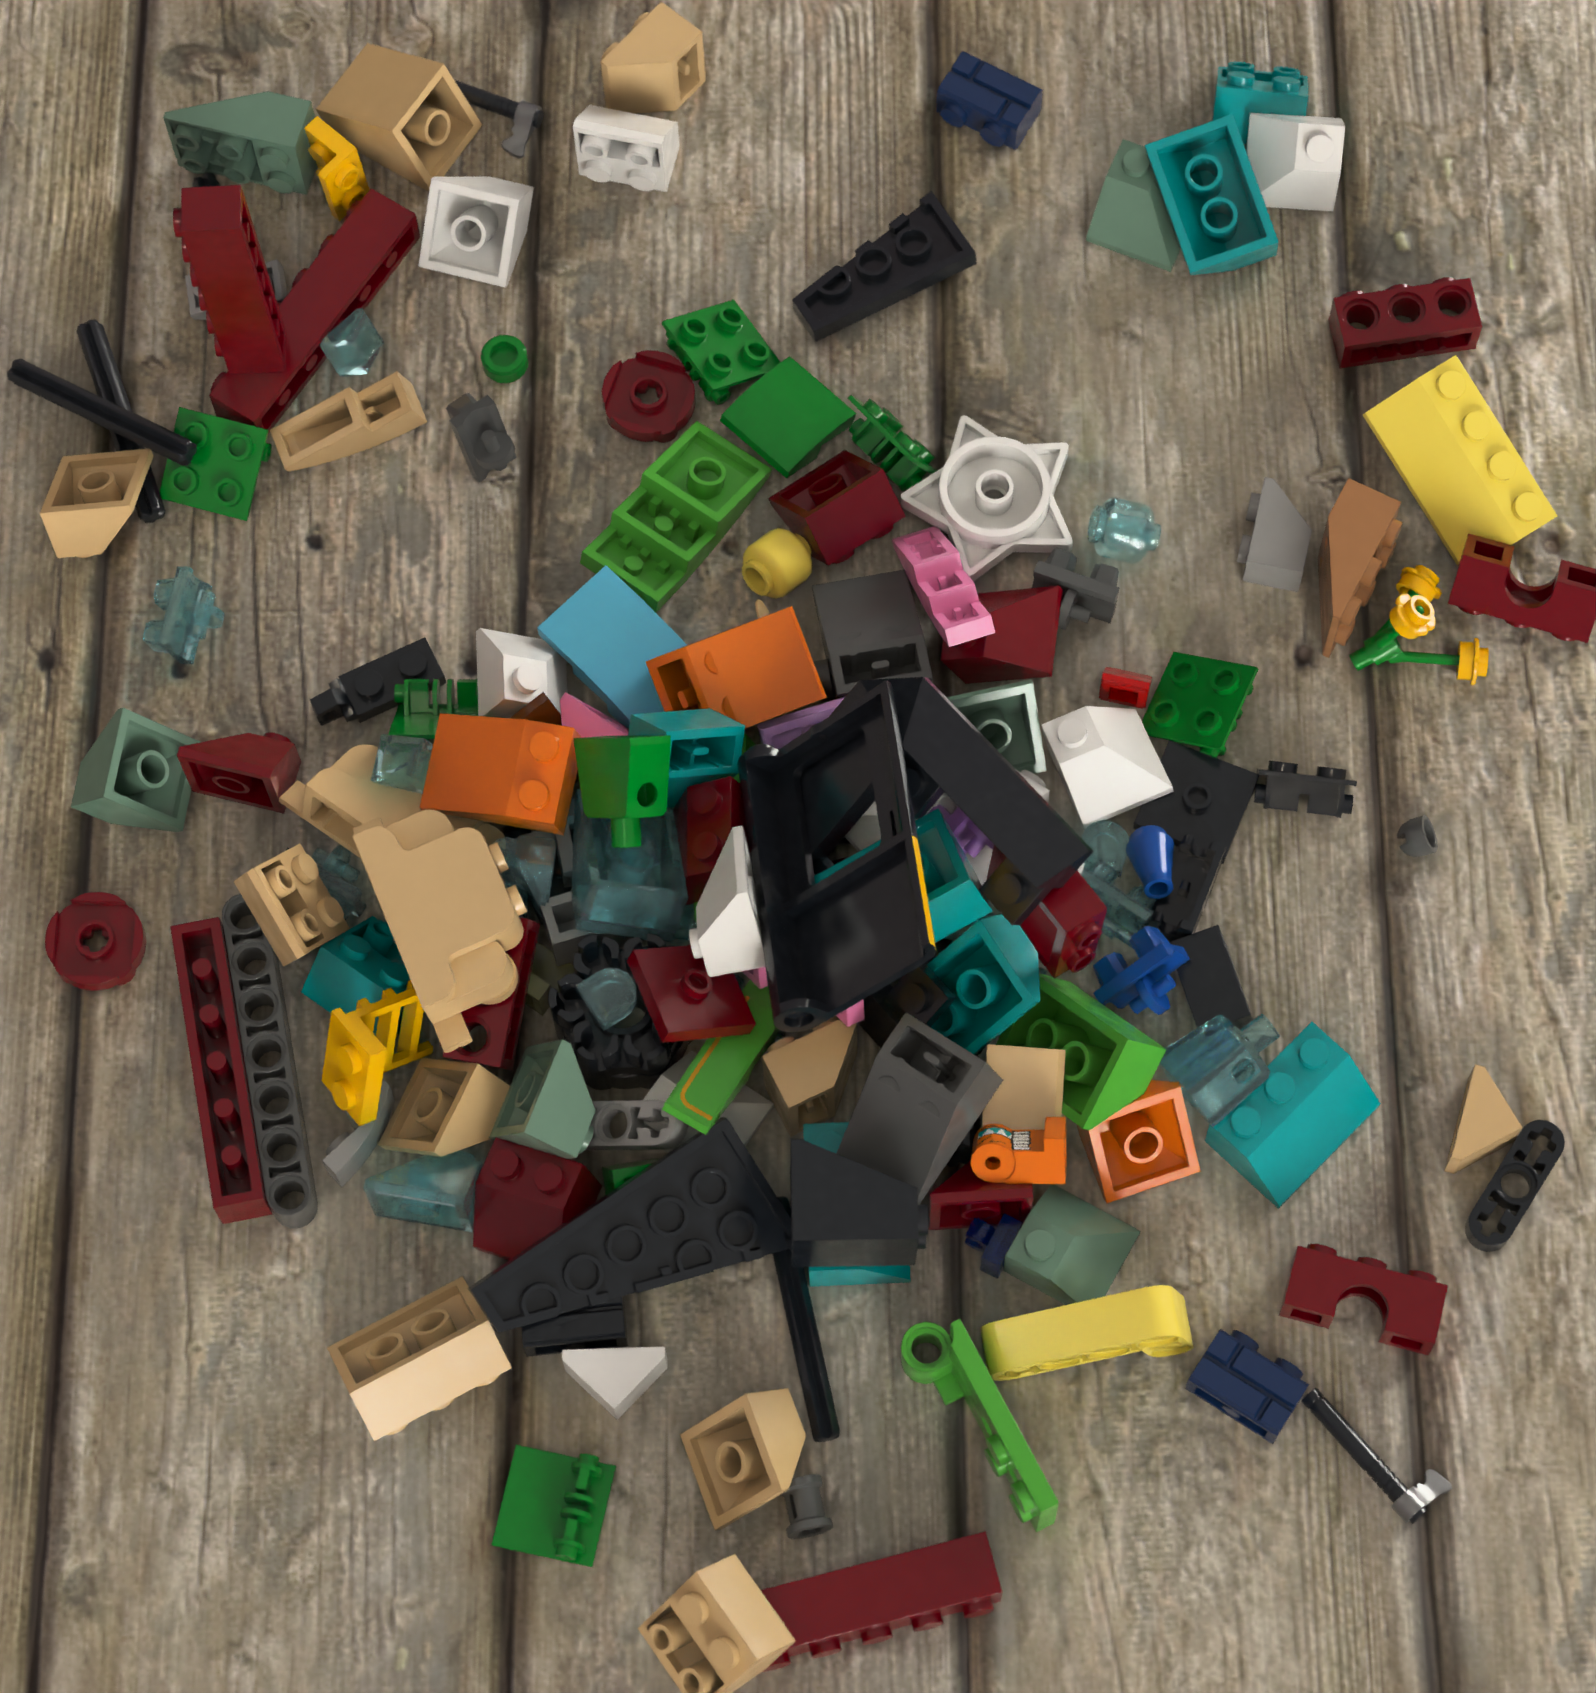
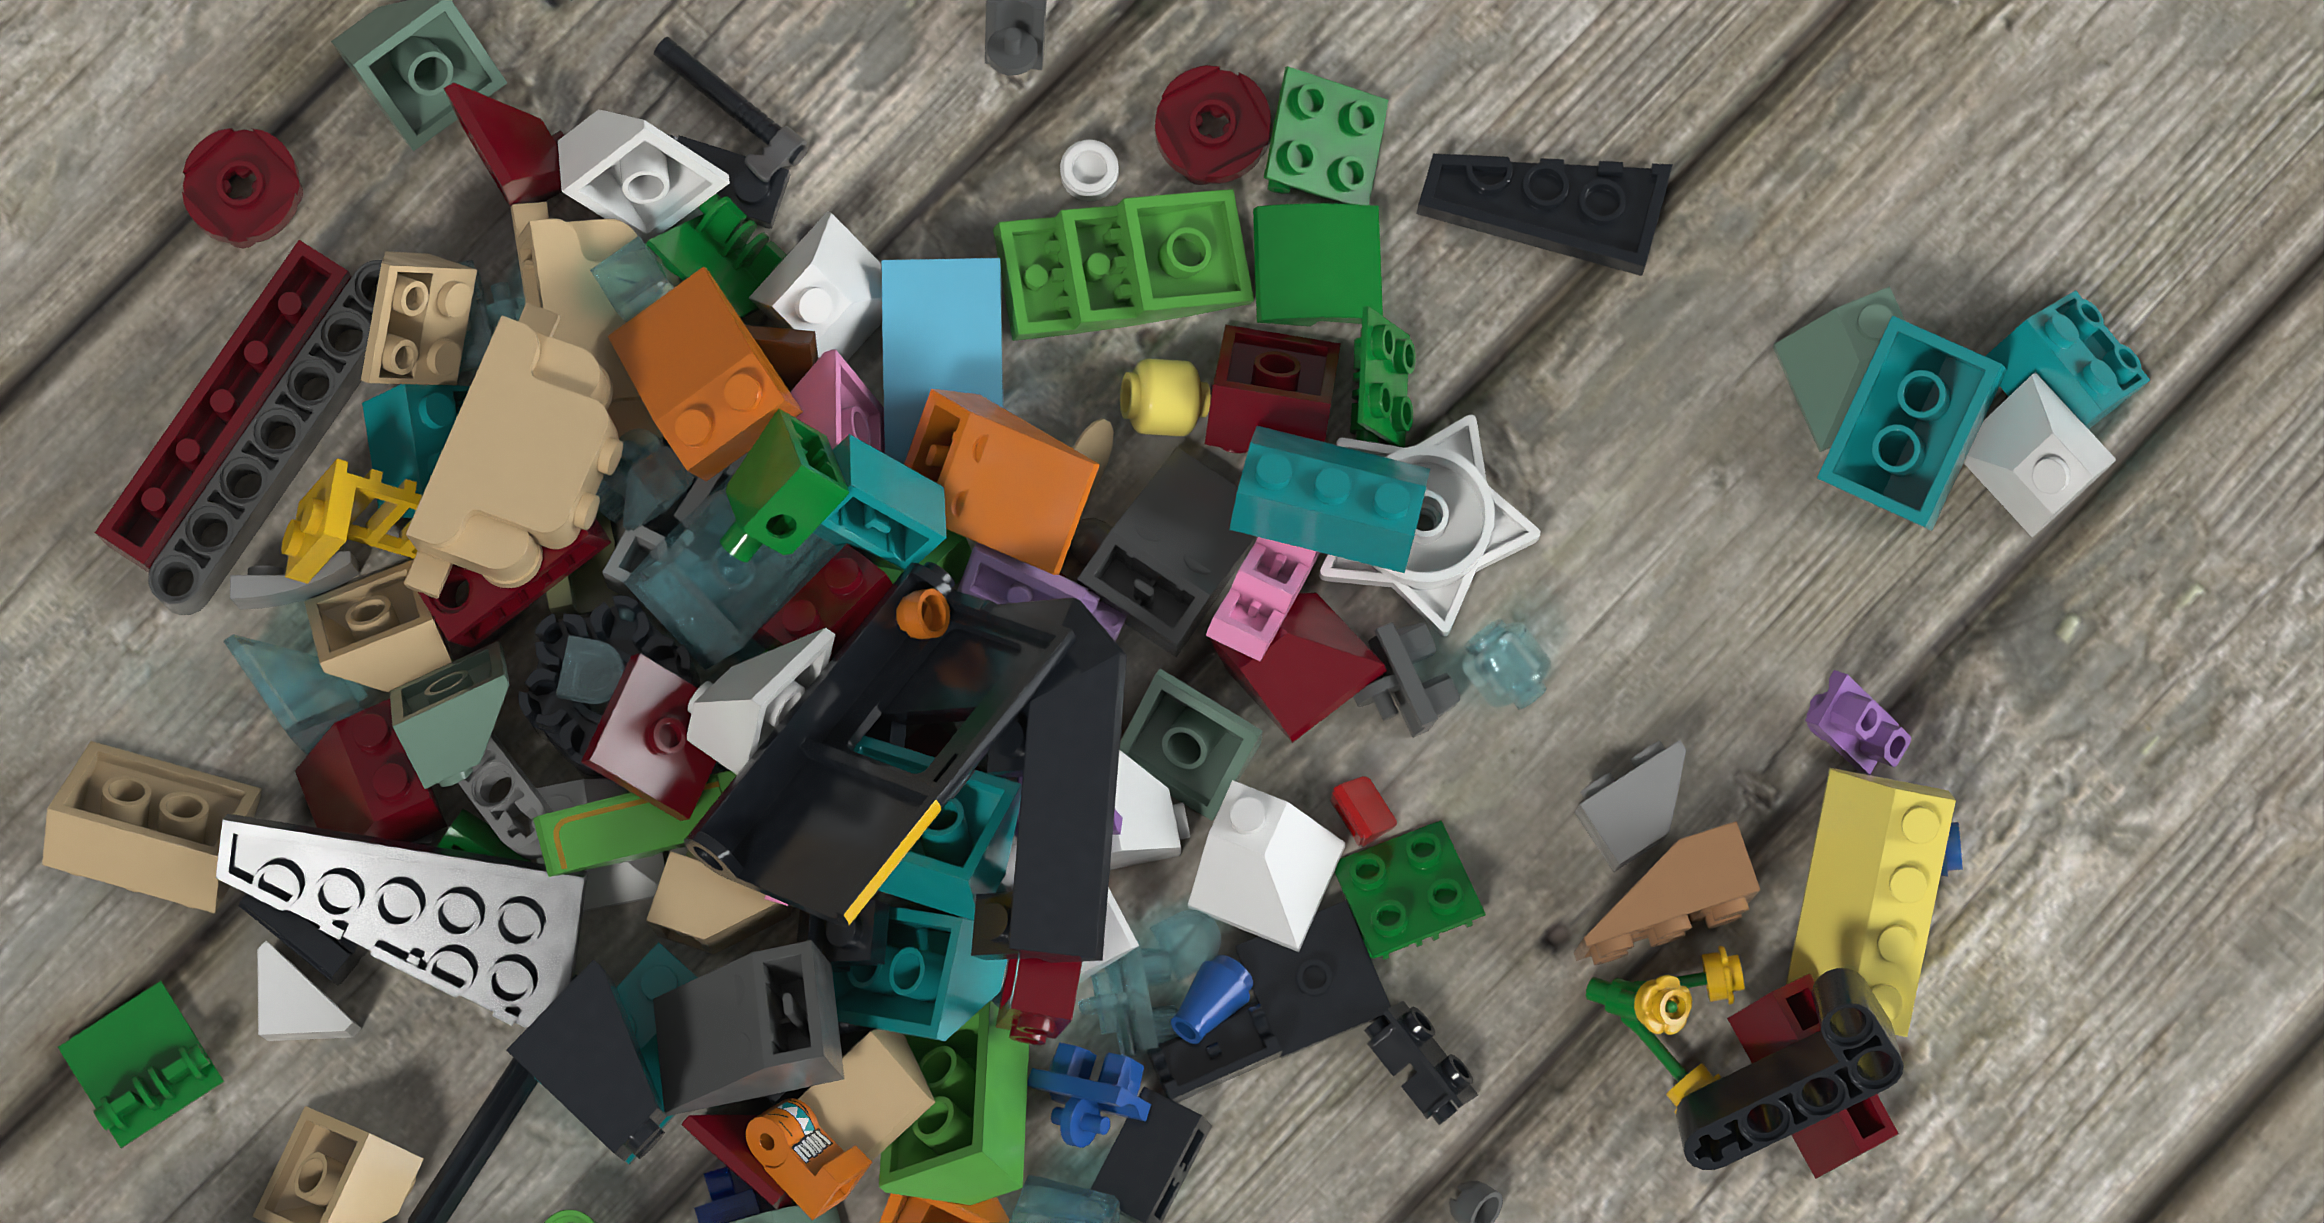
camera: 40 degrees right, 10 degrees up
dark blue brick [936,51,1043,150] -> none
dark red brick [1328,277,1483,369] -> none
none -> white slope [558,109,730,244]
none -> black piece [653,37,808,182]
none -> orange hinge [896,589,950,639]
none -> white tile [1060,140,1119,201]
none -> teal slope [1229,426,1430,573]
none -> black beam [1676,968,1904,1170]
none -> medium lavender hips [1805,670,1911,775]

